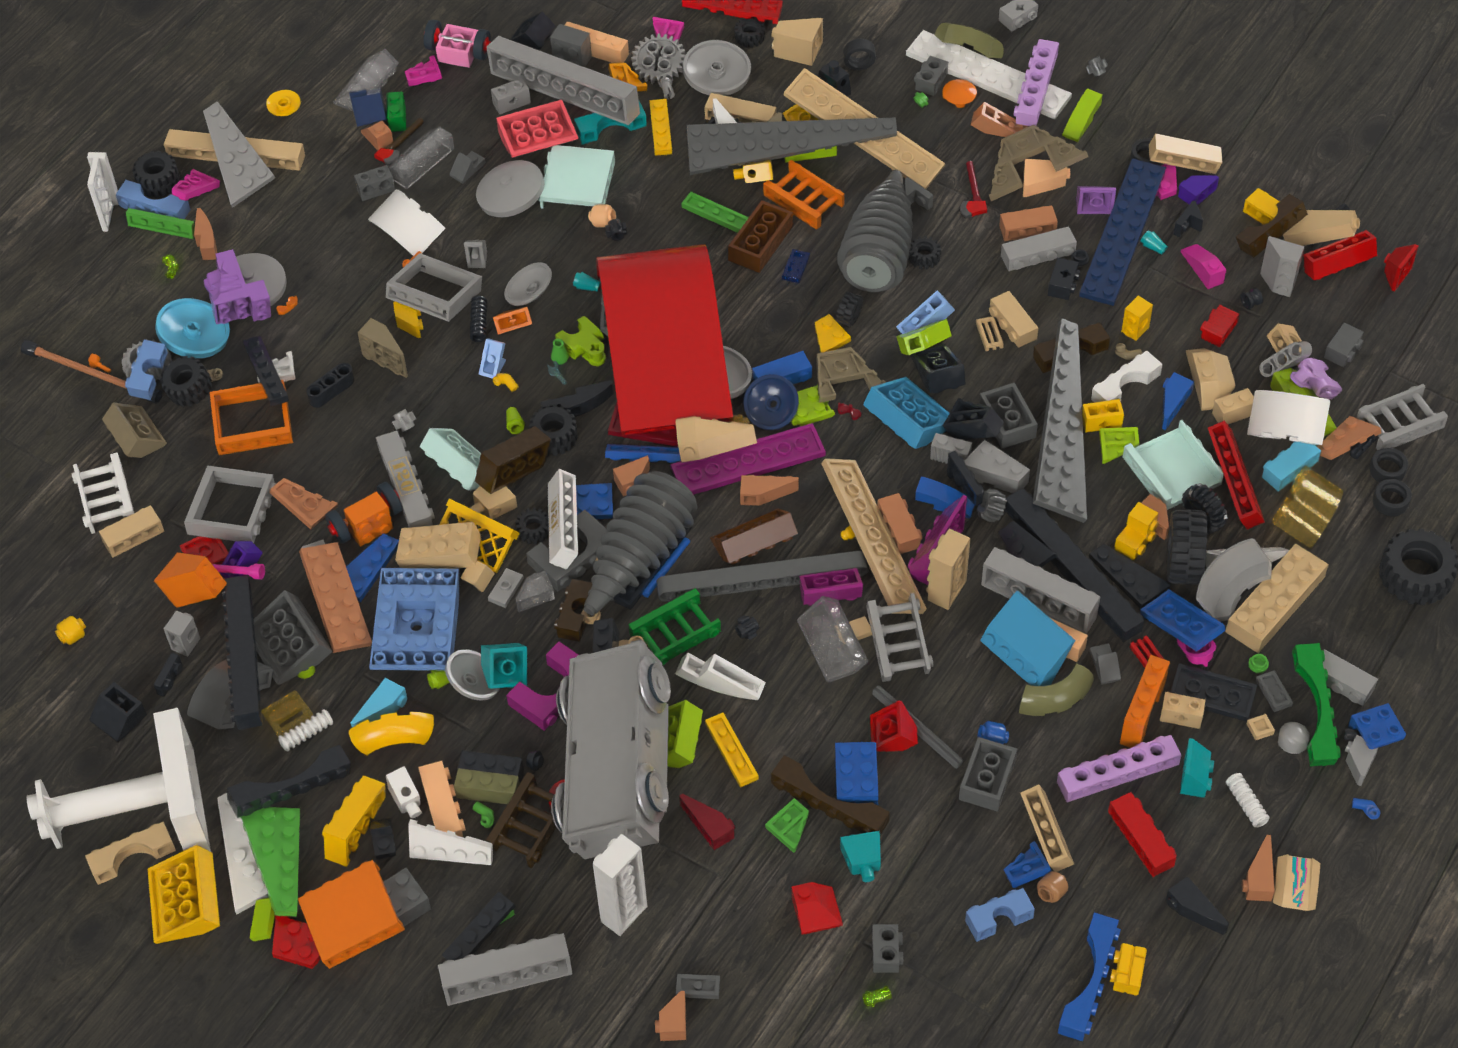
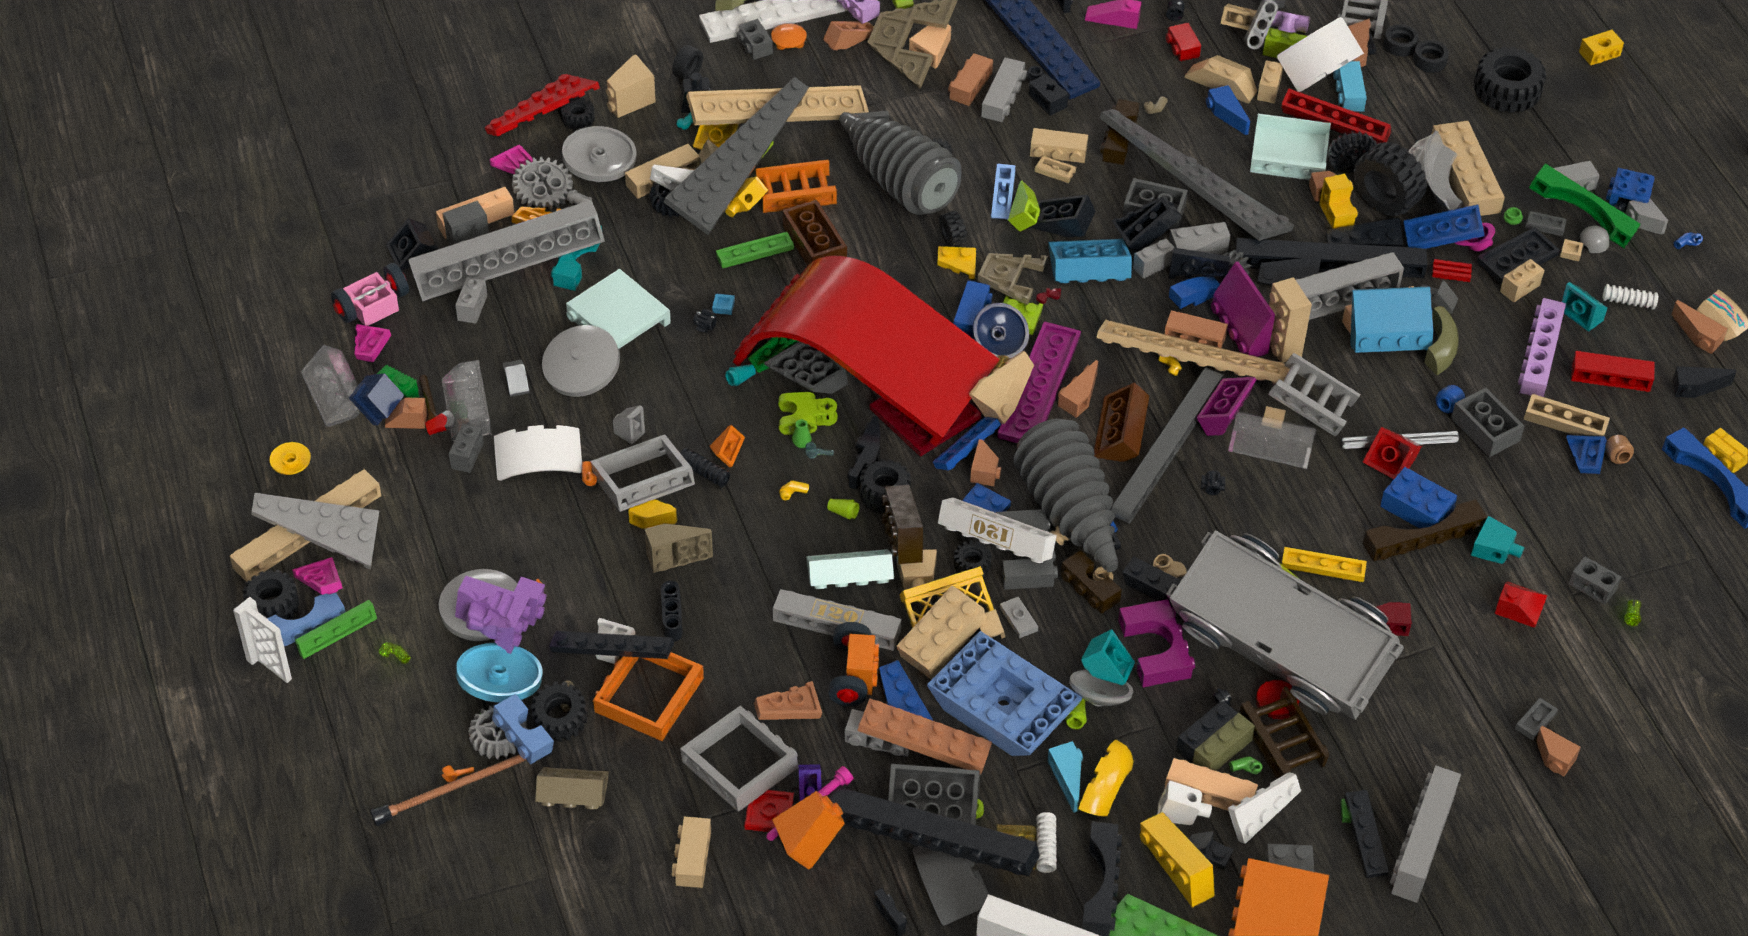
camera: 55 degrees left, 5 degrees down
white fence [71,453,134,534] -> none
light grey brick [164,611,200,657] -> none
nougat slope [194,208,217,260] -> none
light grey gear [392,409,416,432] -> none
light blue slope [479,338,506,378] -> none
coral slope [496,100,578,158] -> none
light grey dish [504,262,552,306] -> none
clear slope [515,571,555,612] -> none
light nougat head [588,204,616,228] -> none
white brick [593,834,647,936] -> none
green fence [629,588,721,665] -> none
yellow plate [649,99,672,155] -> none
white slope [675,653,766,700] -> none
bright green wing [765,798,809,853] -> none
clear blue plate [782,249,810,283] -> none
bright green plate [913,92,929,108] -> none
piece [960,161,987,218] -> none
medium blue arch [965,888,1035,942] -> none
medium lavender slope [1076,186,1116,214] -> none
yellow brick [1082,399,1124,433] -> none
white arch [1091,351,1162,403] -> none
lime wing [1099,427,1139,464] -> none
orange arch [1120,655,1170,748] -> none
yellow brick [1121,296,1153,341] -> none
teal cone [1140,230,1168,255] -> none
clear yellow panel [1272,465,1343,548] -> none
none -> dark azure plate [712,294,735,315]

